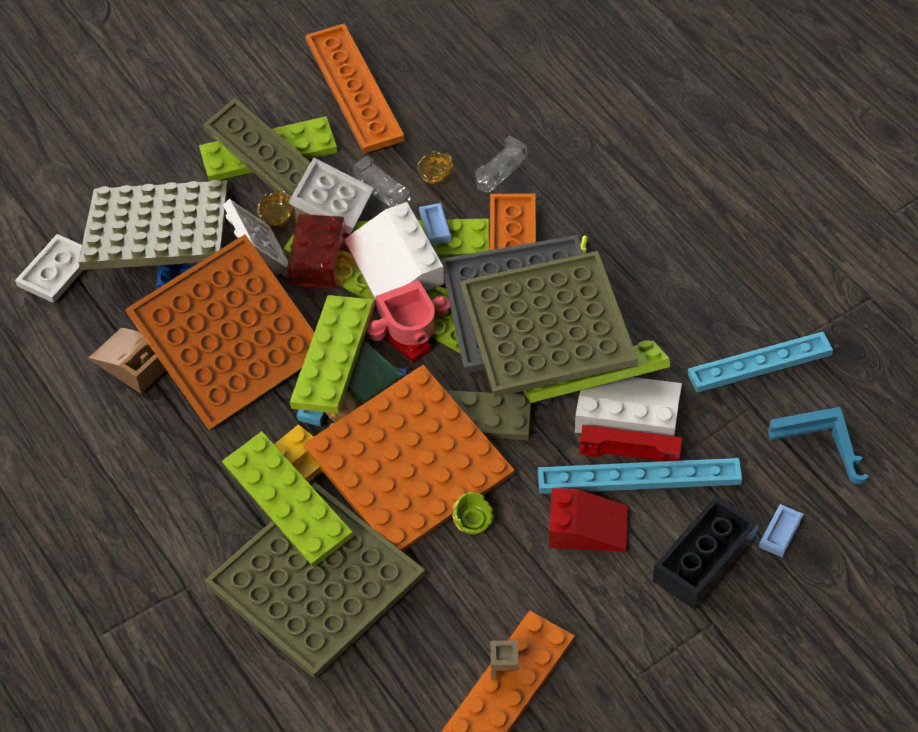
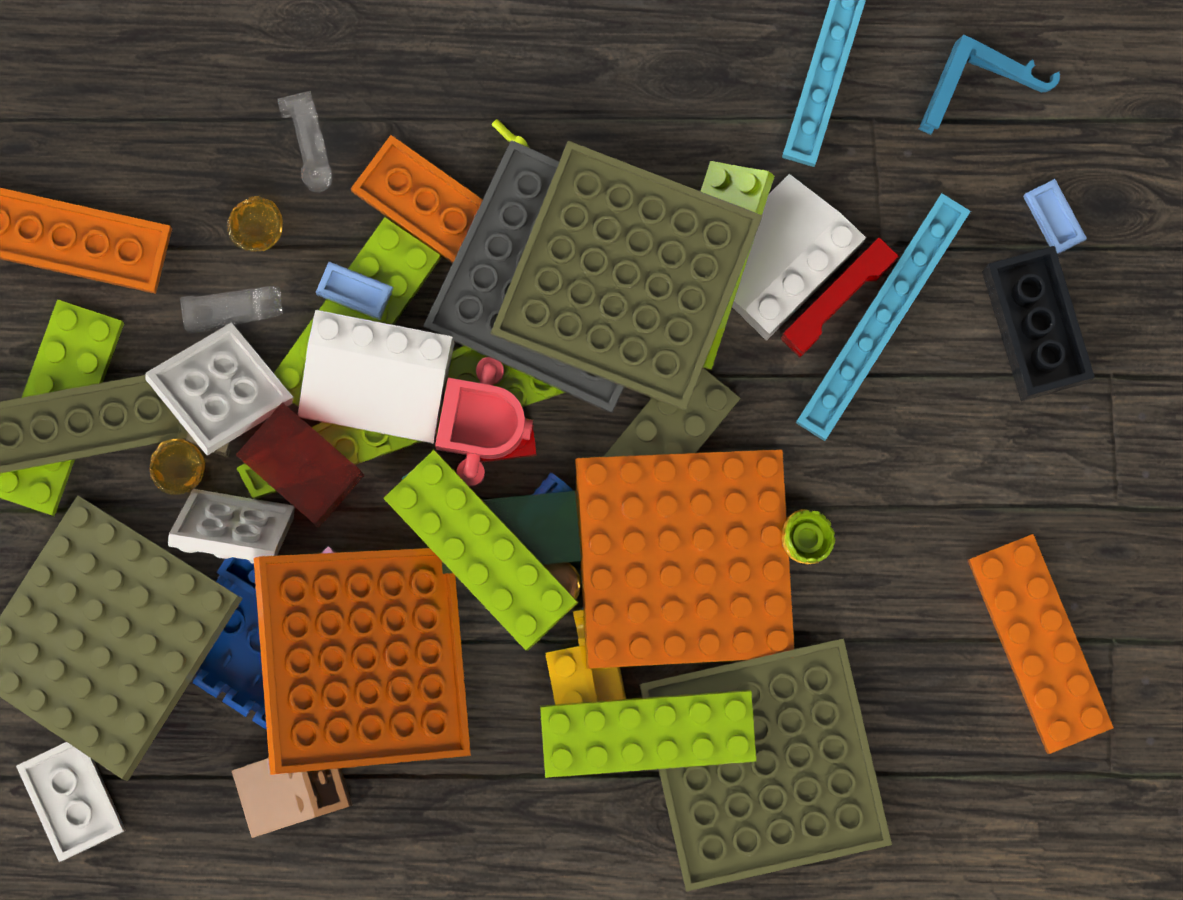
camera: 60 degrees left, 30 degrees up
dark tan panel [490,640,518,680] -> none
red slope [549,488,628,552] -> none

